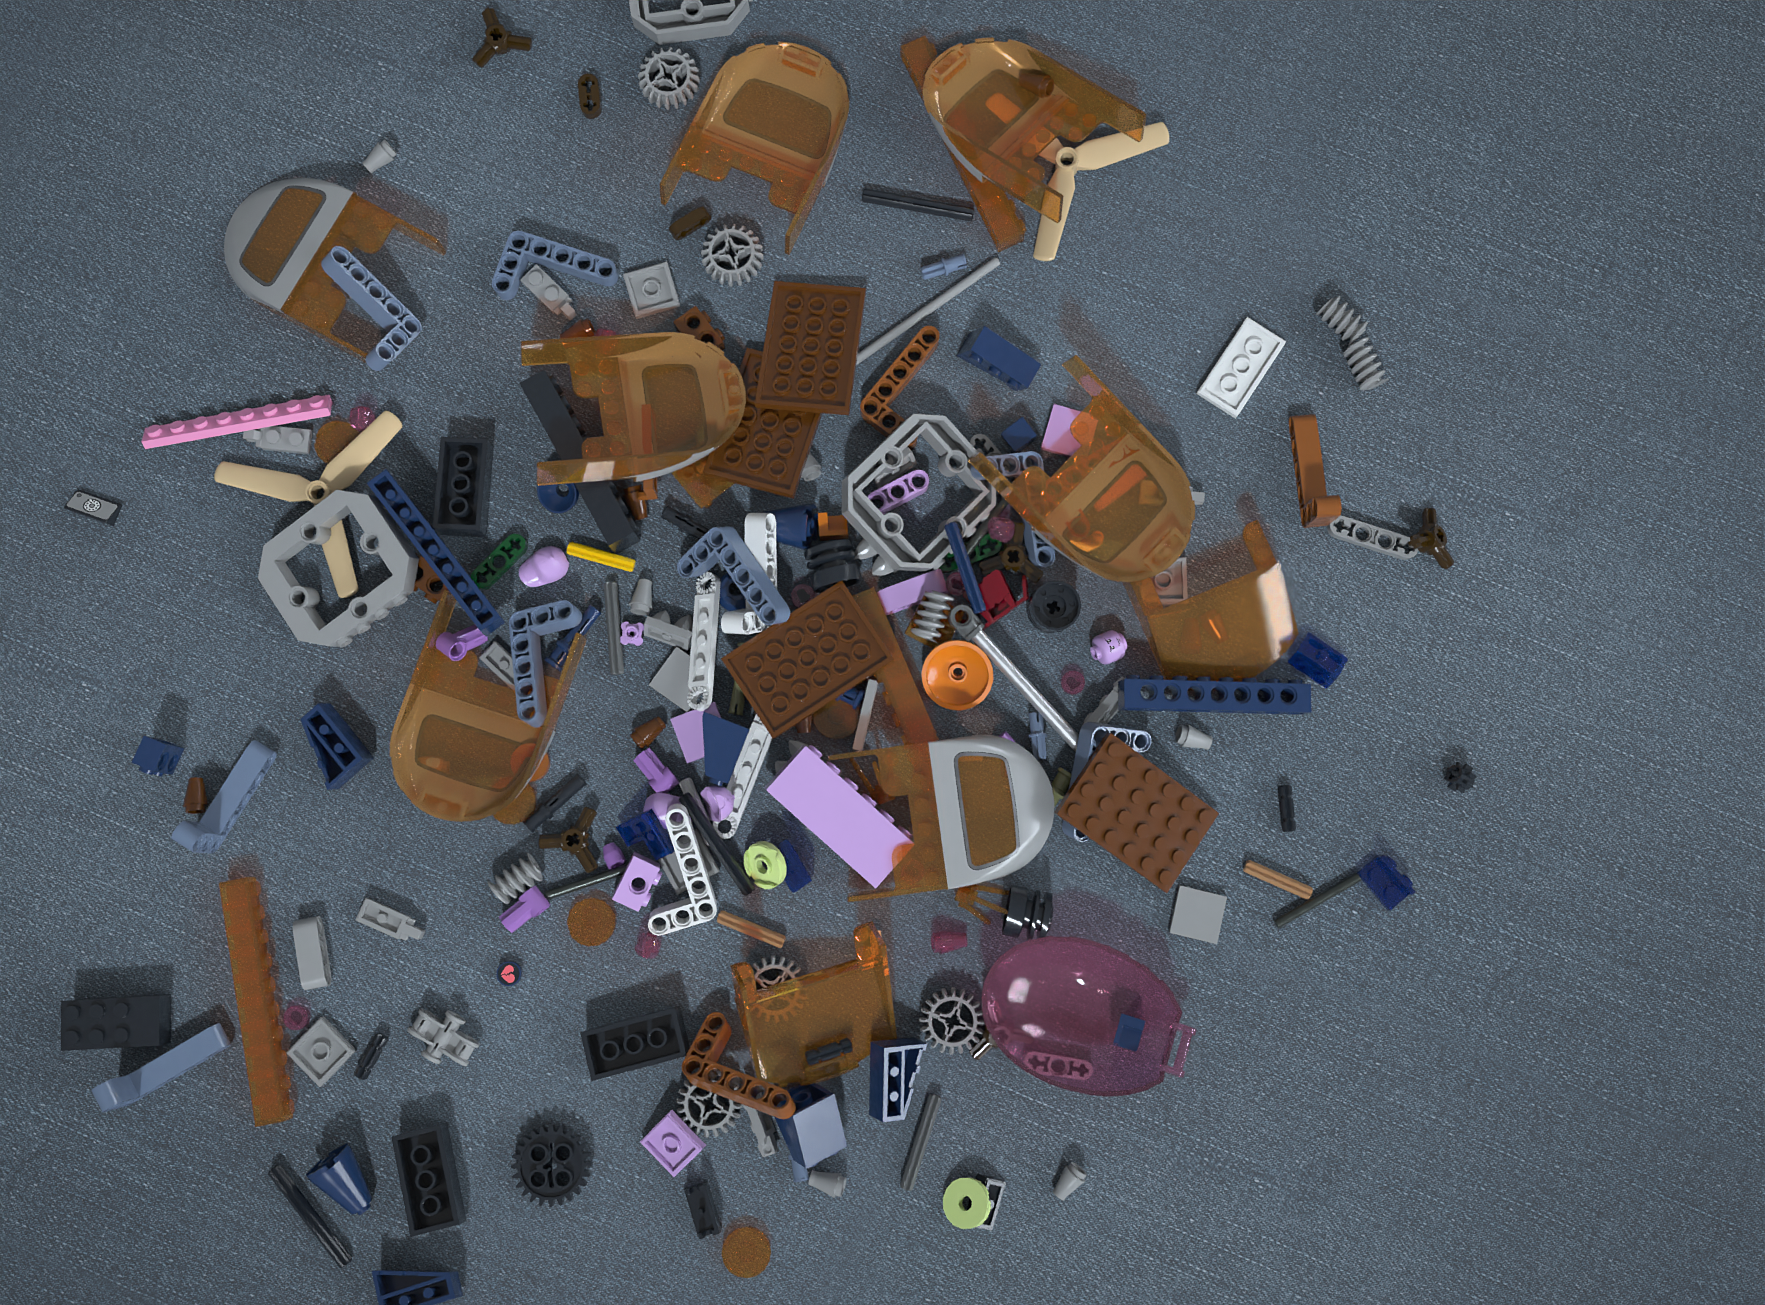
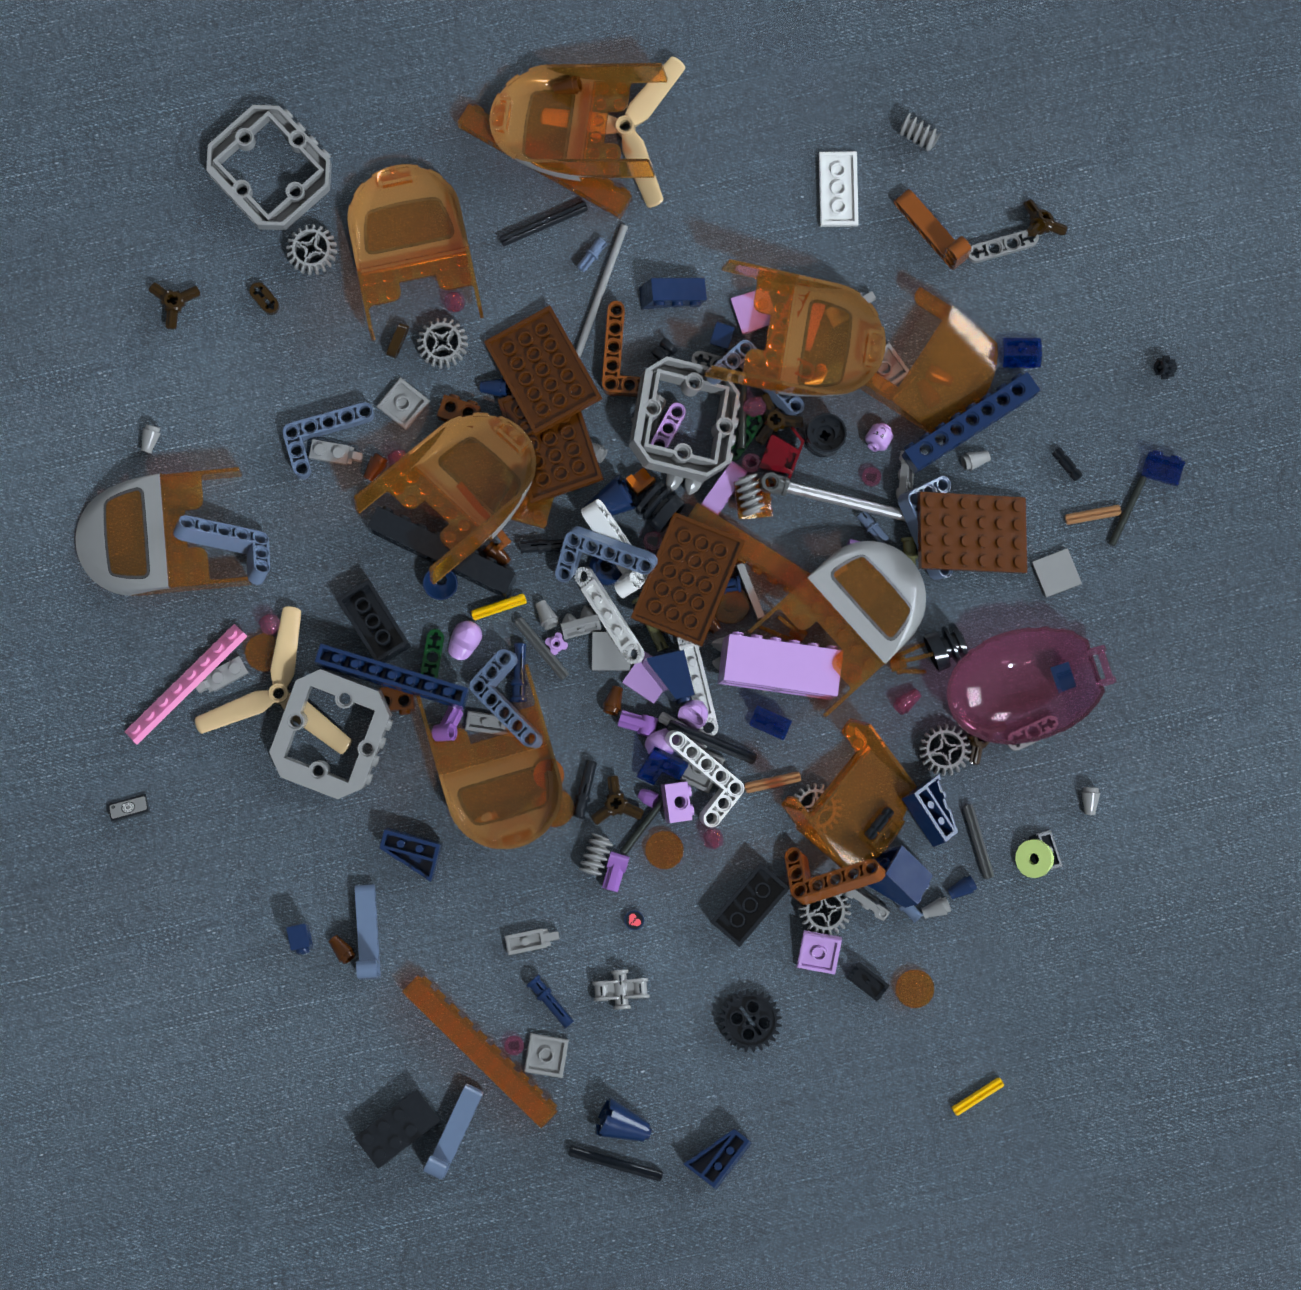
camera: 35 degrees left, 0 degrees up
light grey beam [292,916,331,990] -> none
black axle [354,1033,389,1080] -> none
black brick [391,1123,467,1237] -> none
yellowish green tile [744,841,787,889] -> none
orange dish [922,640,993,710] -> none
dark blue axle [944,522,986,614] -> none
light grey piece [1316,295,1368,346] -> none
none -> clear pink piece [445,292,465,312]
none -> dark blue cone [480,378,509,397]
none -> dark blue pin [526,975,574,1029]
none -> black wheel [651,338,677,361]
none -> dark blue cone [947,875,978,899]

